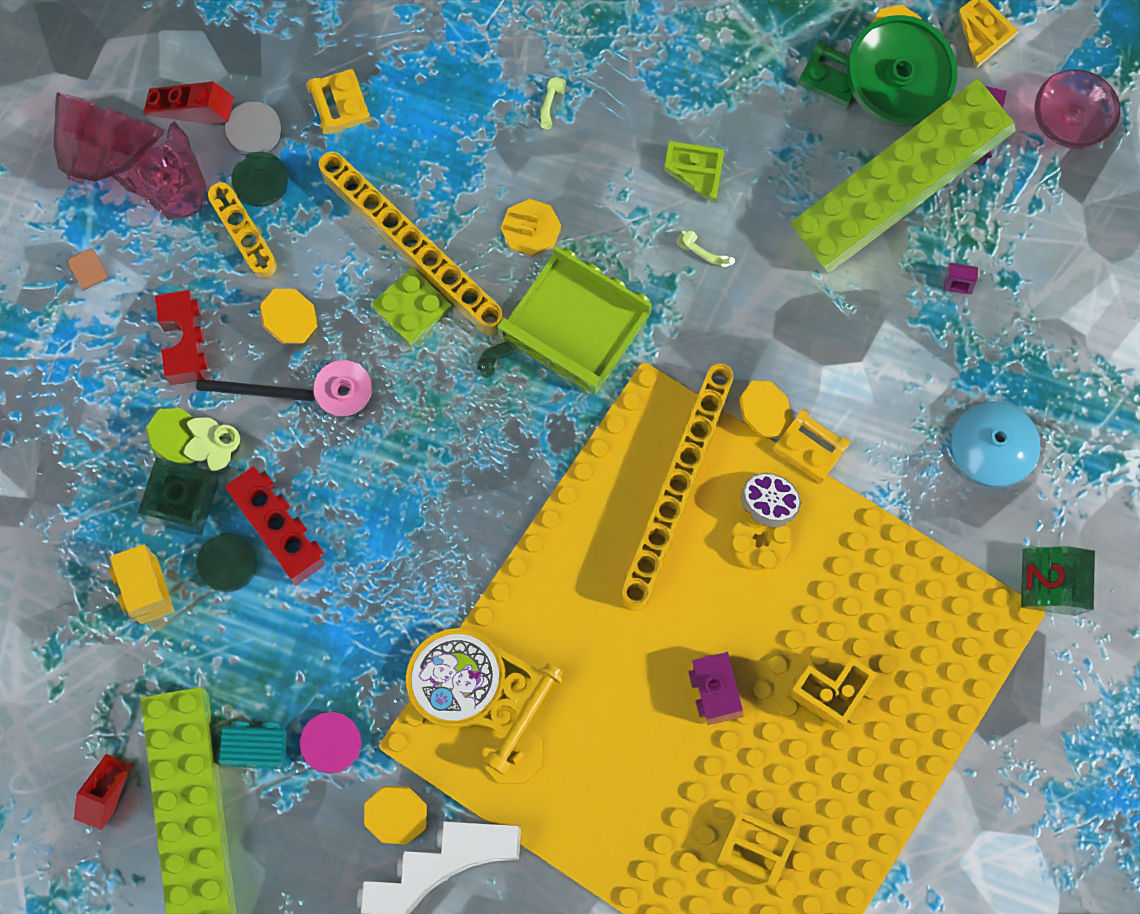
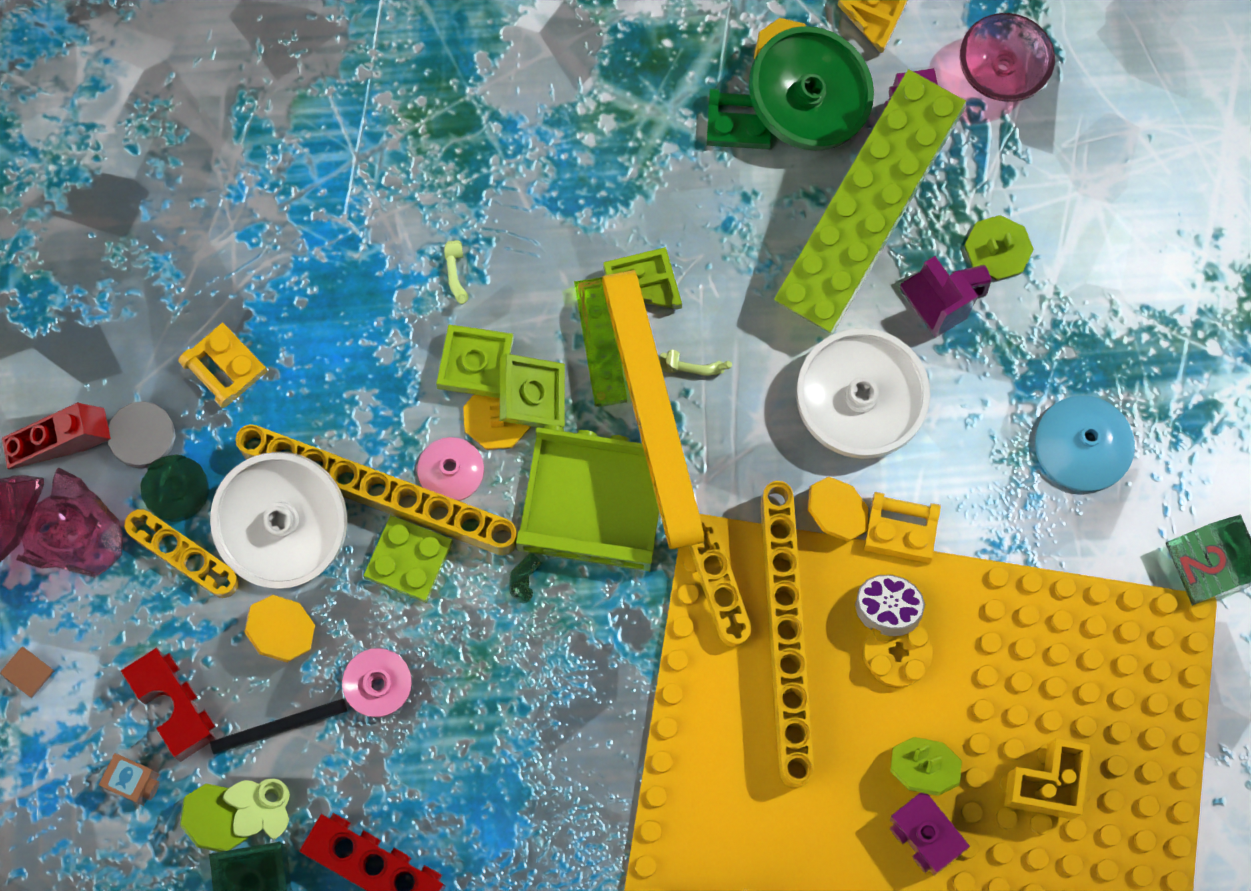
camera: 30 degrees left, 0 degrees up
none -> nougat brick [99,753,159,806]
none -> white dish [210,452,347,589]
none -> bright pink dish [417,437,484,501]
none -> lime plate [436,324,514,398]
none -> lime plate [499,353,565,428]
none -> clear neon green tile [574,277,627,407]
none -> yellow beam [602,270,704,550]
none -> yellow beam [689,518,751,647]
none -> white dish [796,328,930,459]
none -> lime piece [890,737,962,796]
none -> magenta panel [900,256,978,338]
none -> lime piece [964,215,1034,281]

